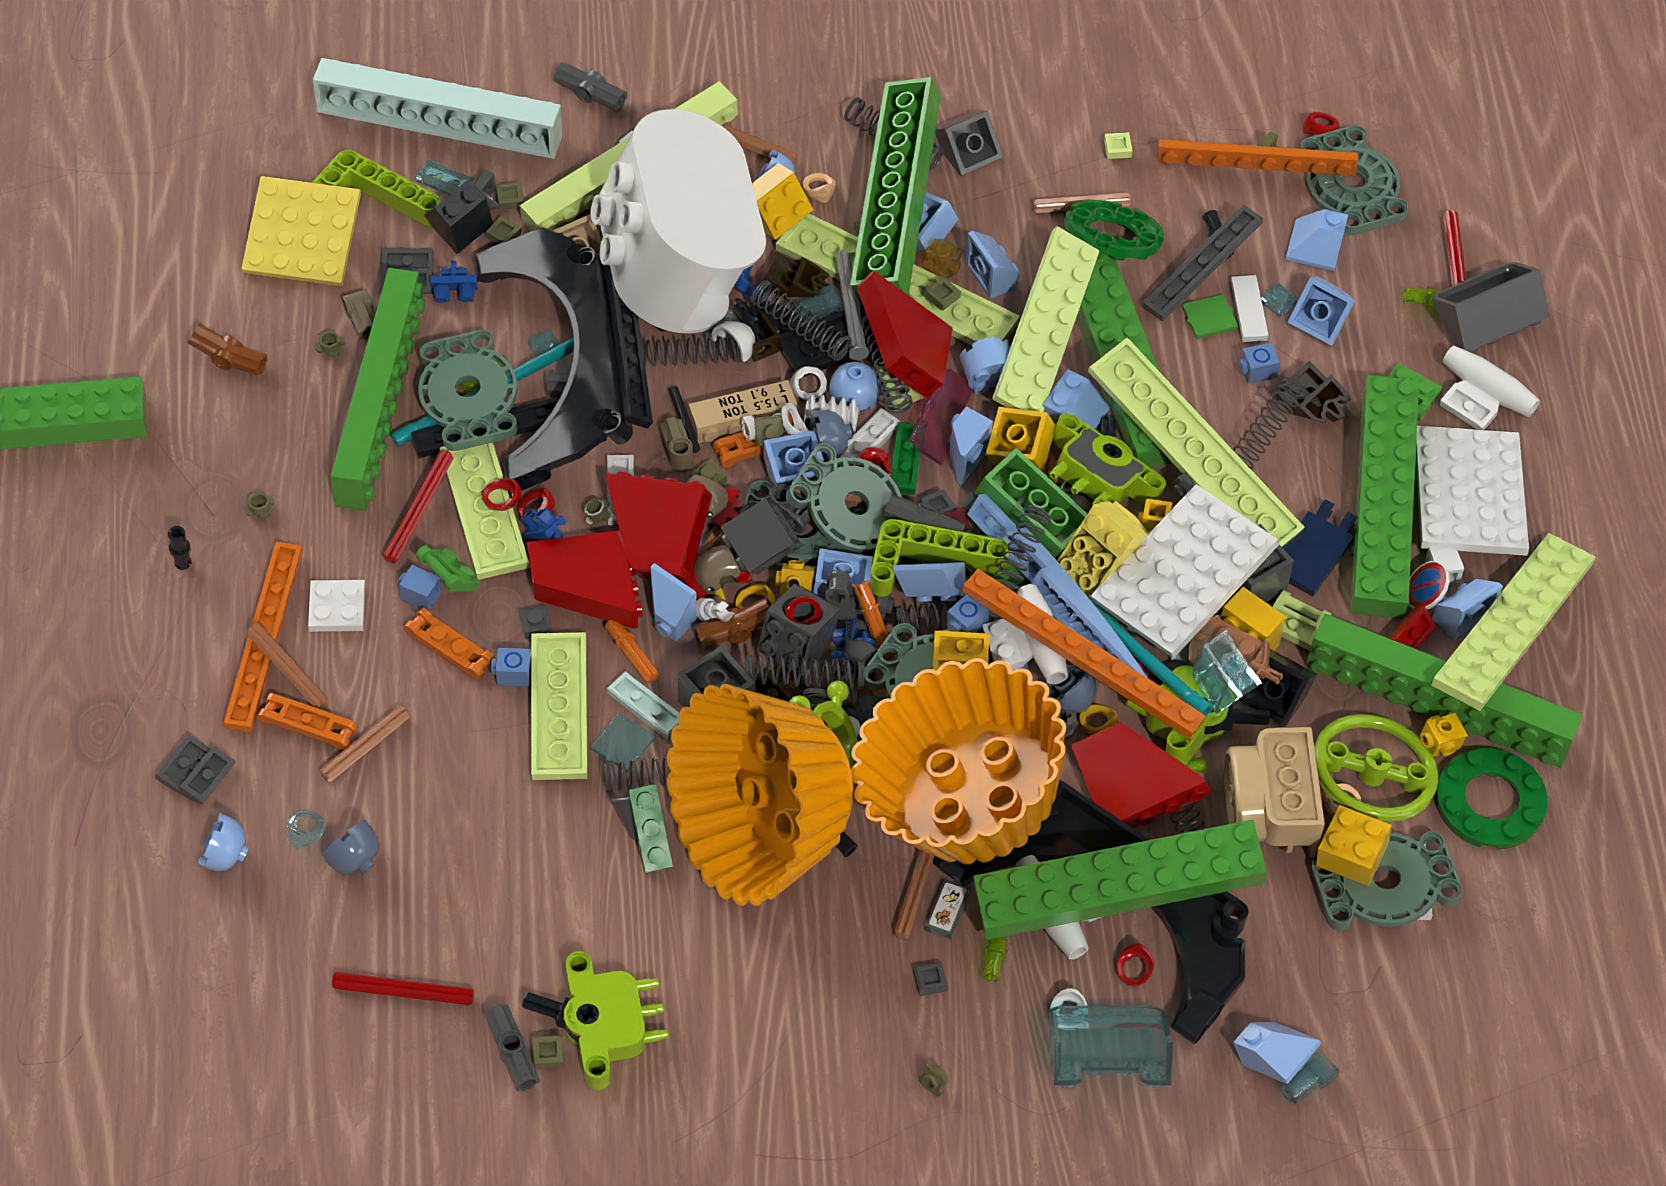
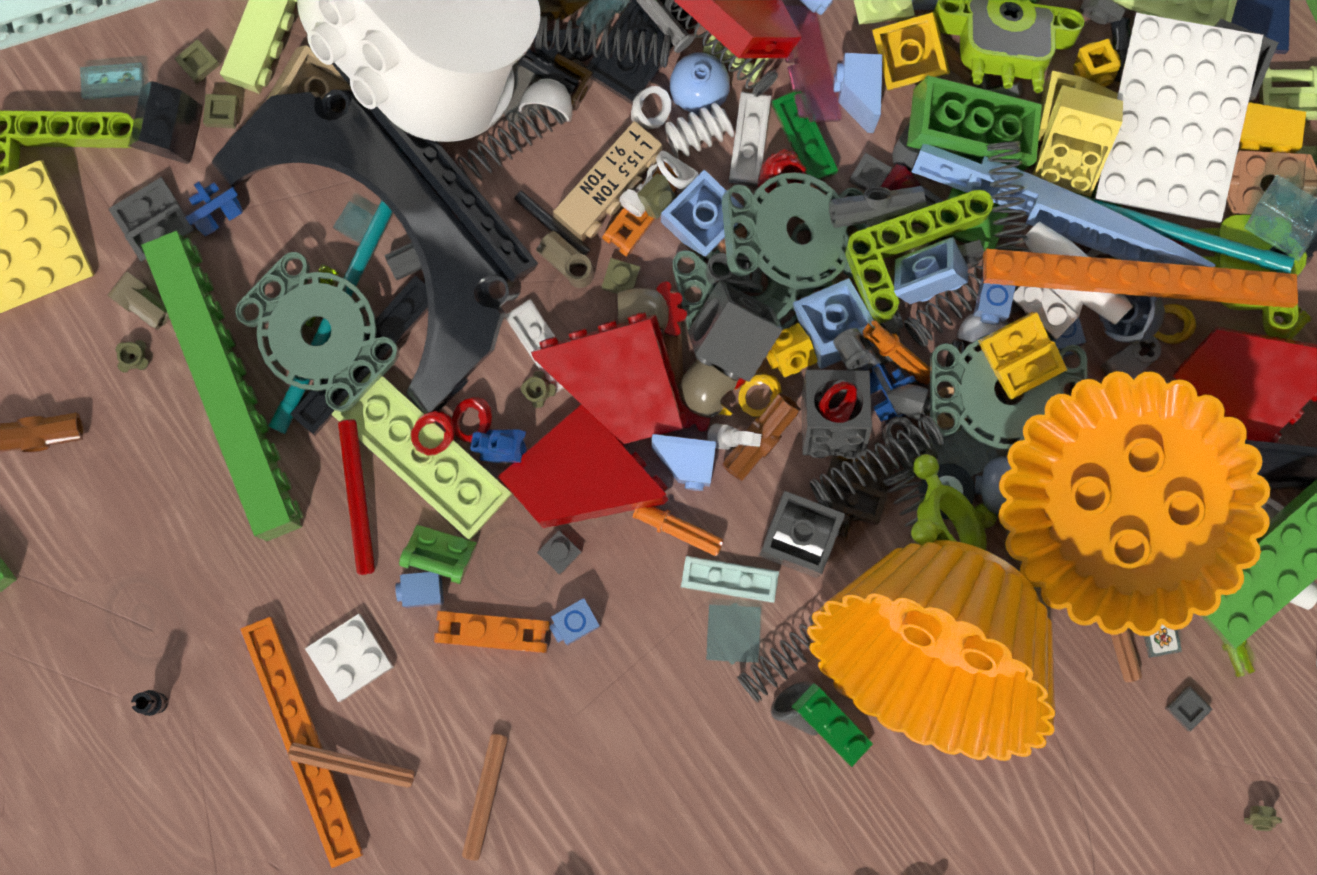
camera: 30 degrees left, 25 degrees up
olive plate [244,492,275,519] -> none
orange plate [256,693,358,751] -> none
dark grey plate [473,170,500,210] -> none
yellowish green plate [531,632,587,780] -> none
sand blue cylinder [809,410,853,462] -> none

